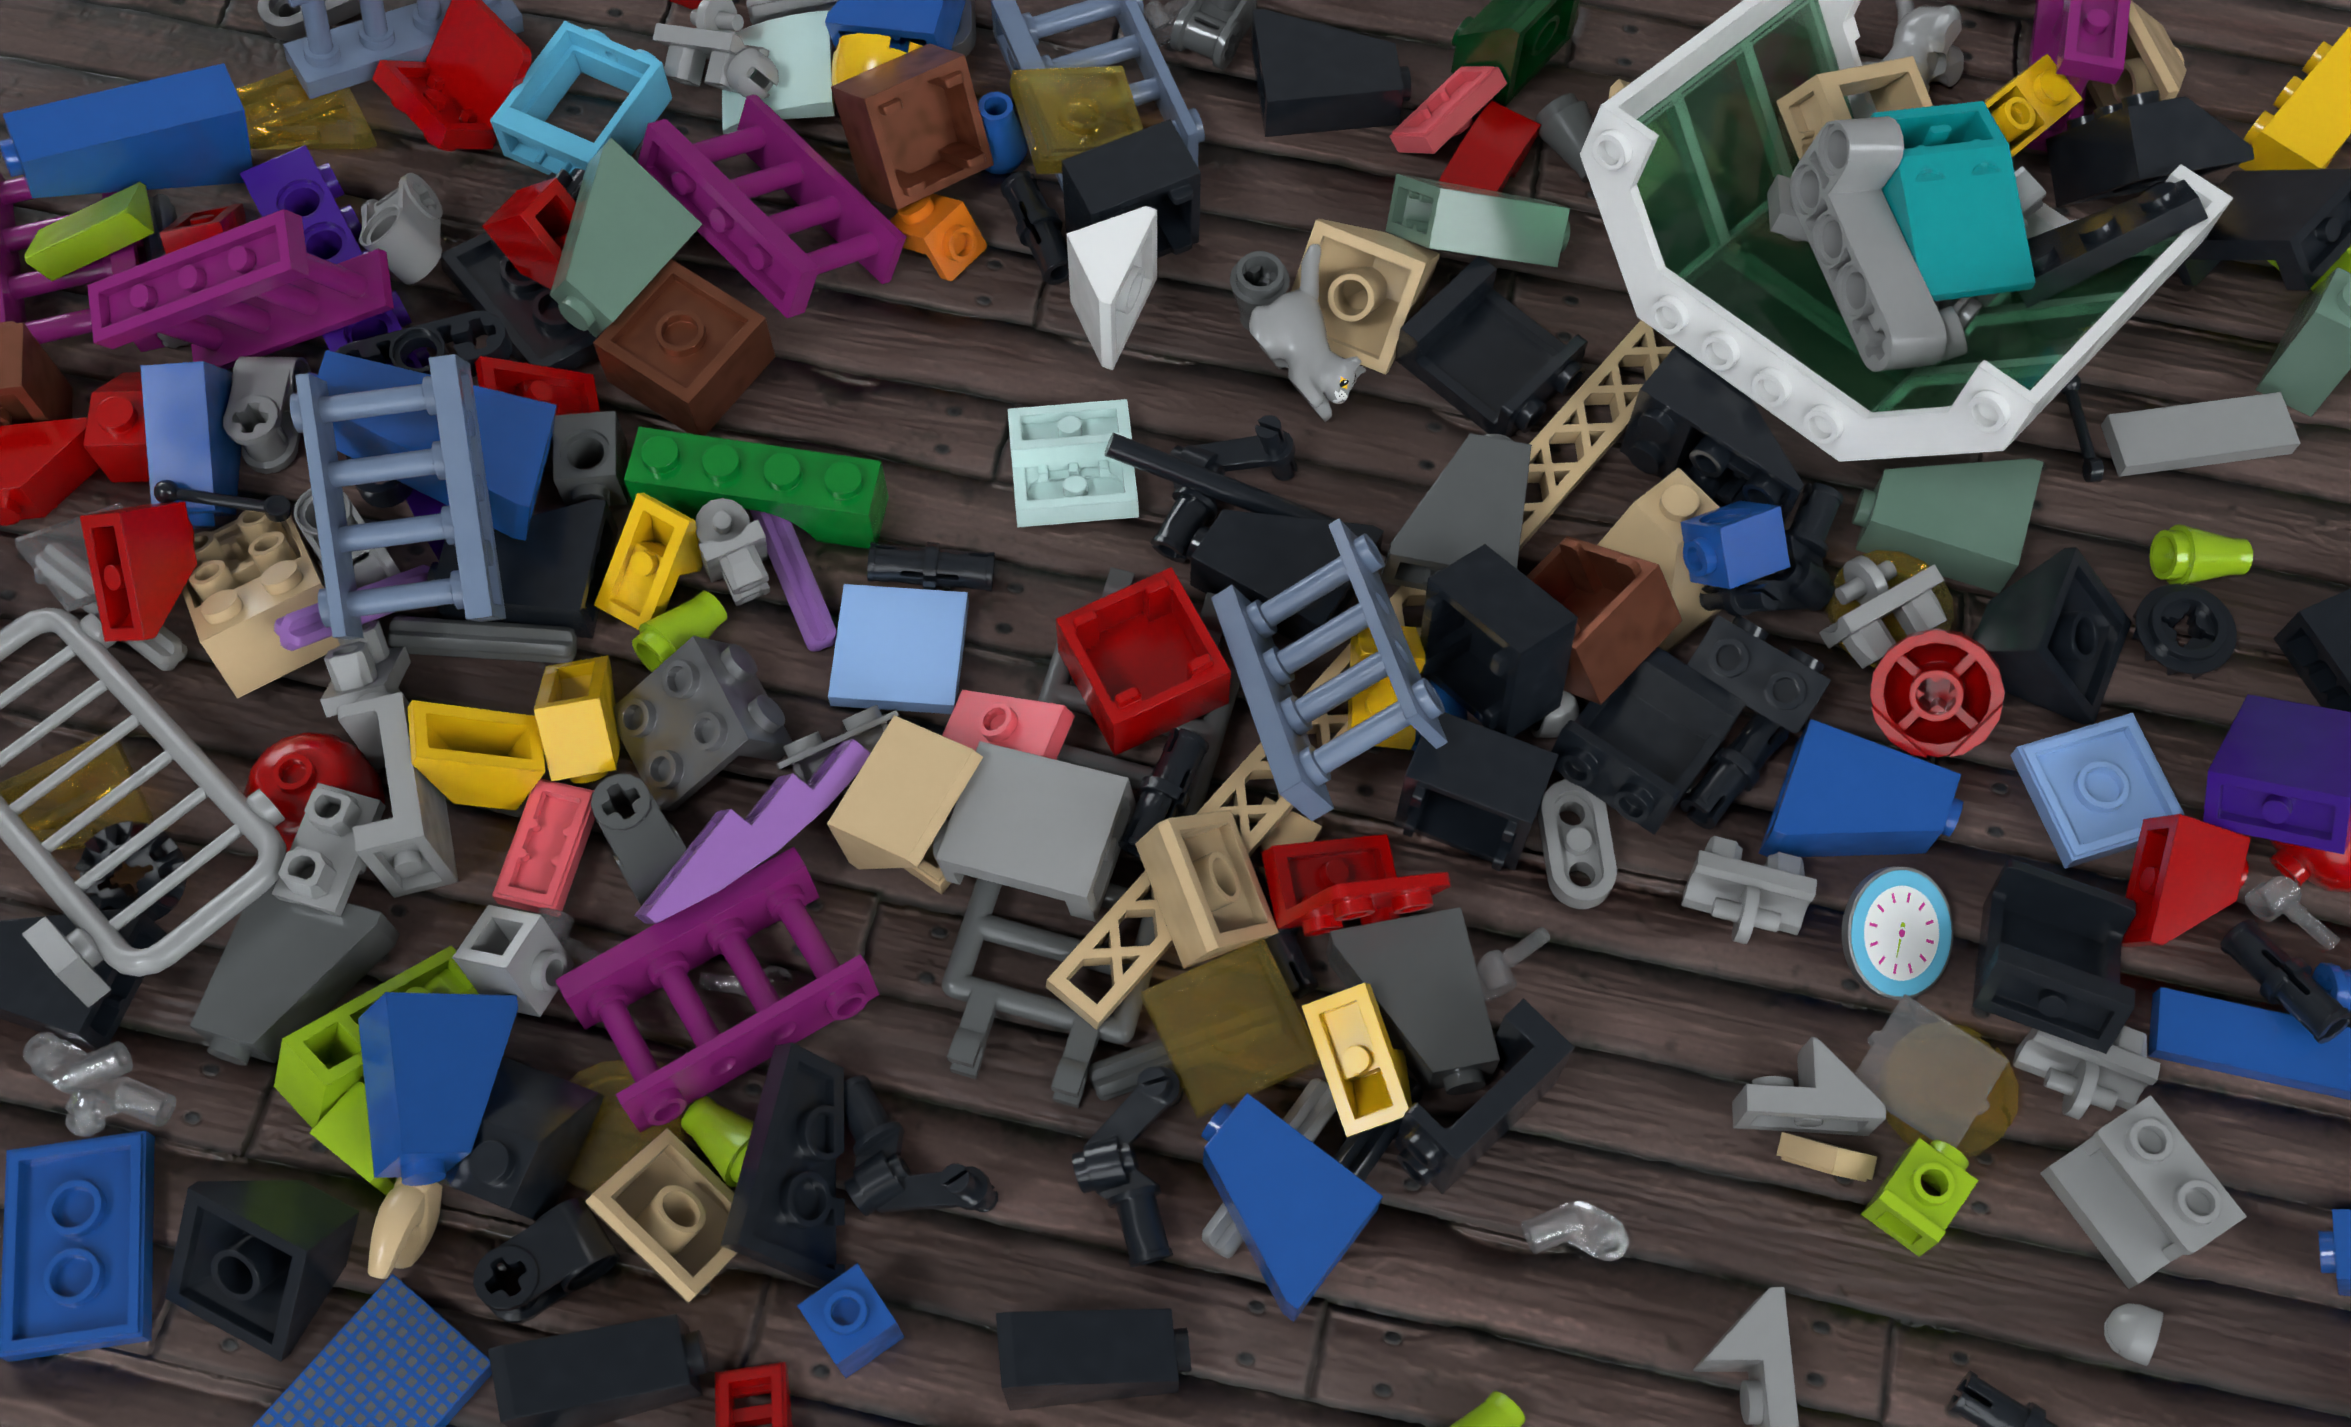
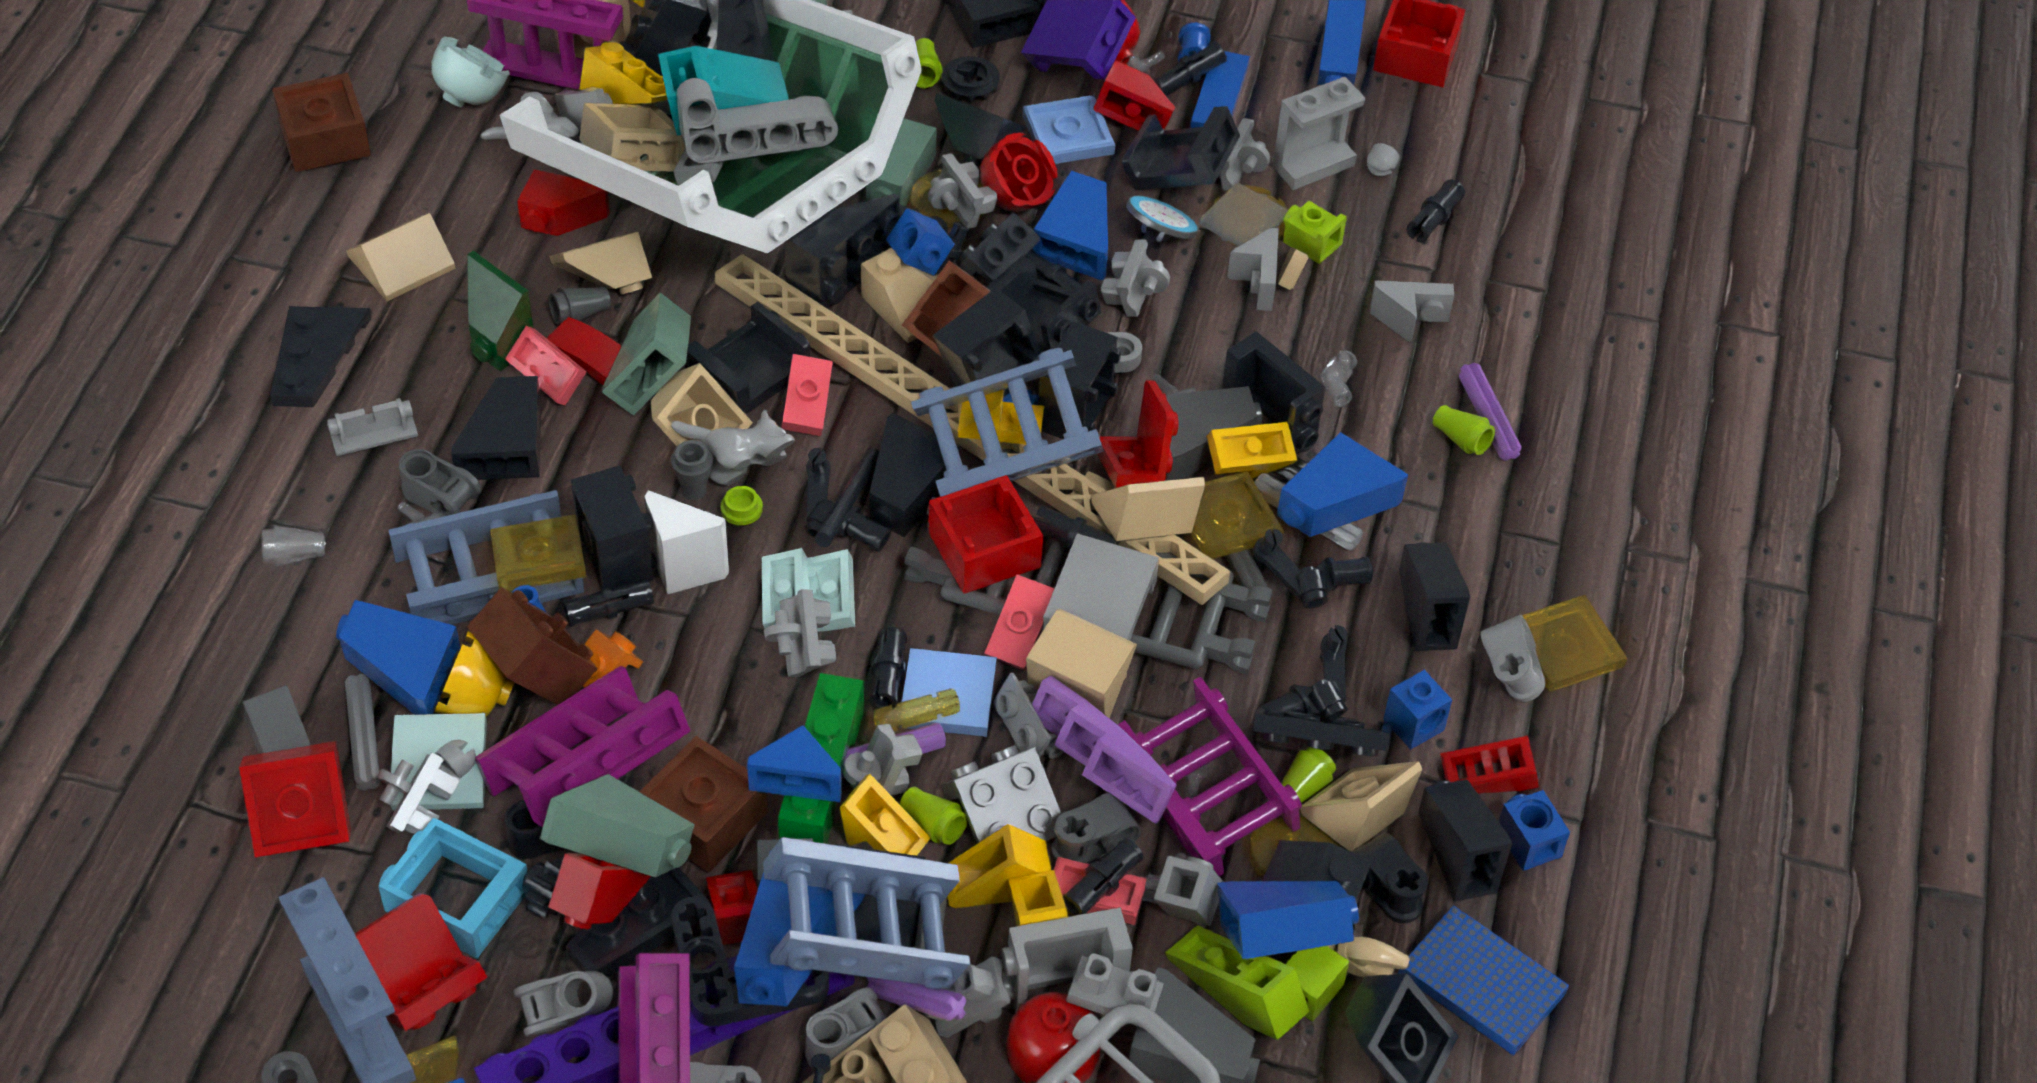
camera: 90 degrees left, 15 degrees down
dark grey slope [1380,433,1532,590] -> none
none -> light grey slope [554,87,613,131]
none -> lime plate [721,486,763,525]
none -> blue slope [747,725,841,802]
none -> light grey hips [764,589,836,677]
none -> coral plate [781,354,833,436]
none -> clear yellow axle [874,688,960,731]
none -> black pin [1062,838,1144,916]

